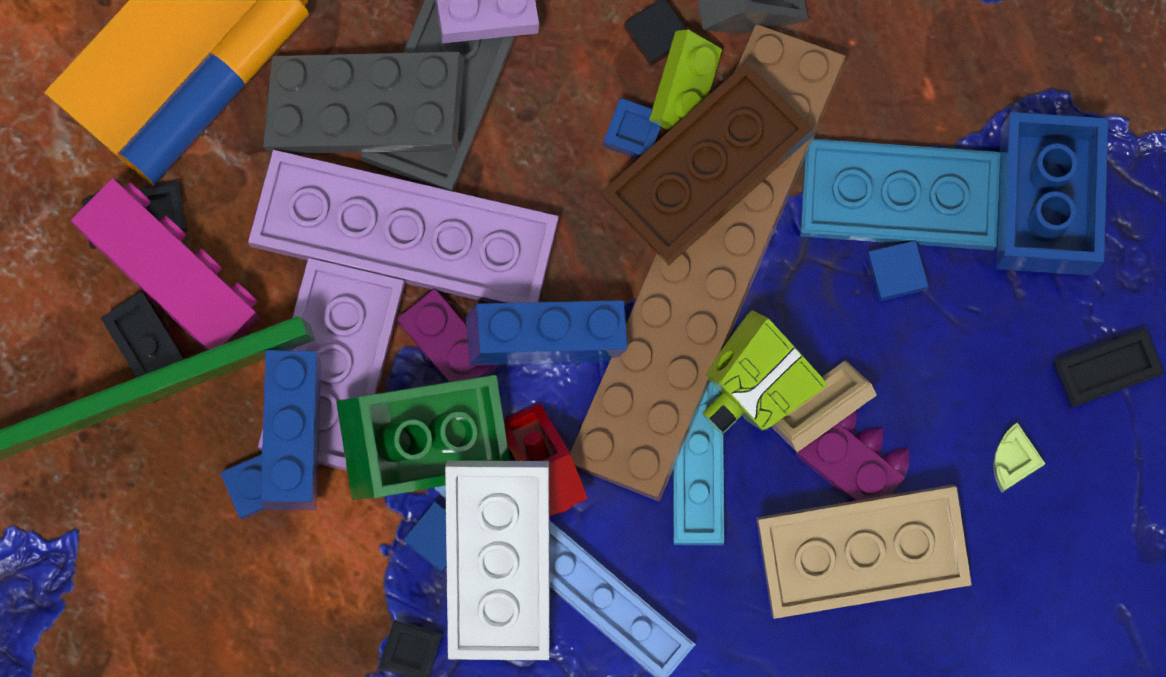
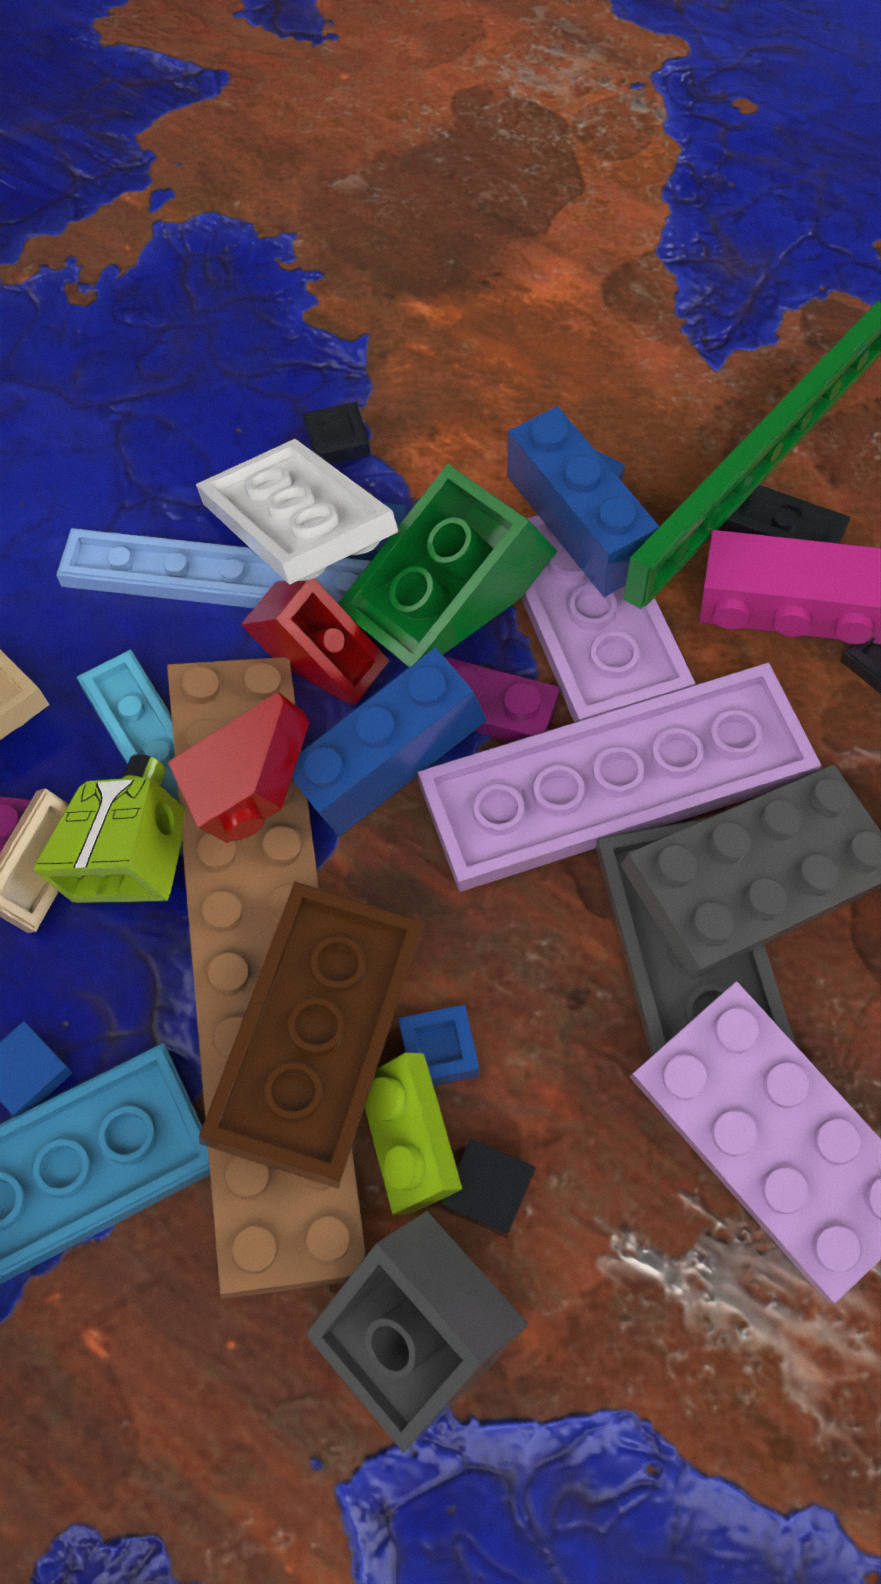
camera: 155 degrees right, 15 degrees down
none -> red slope [168,692,310,843]

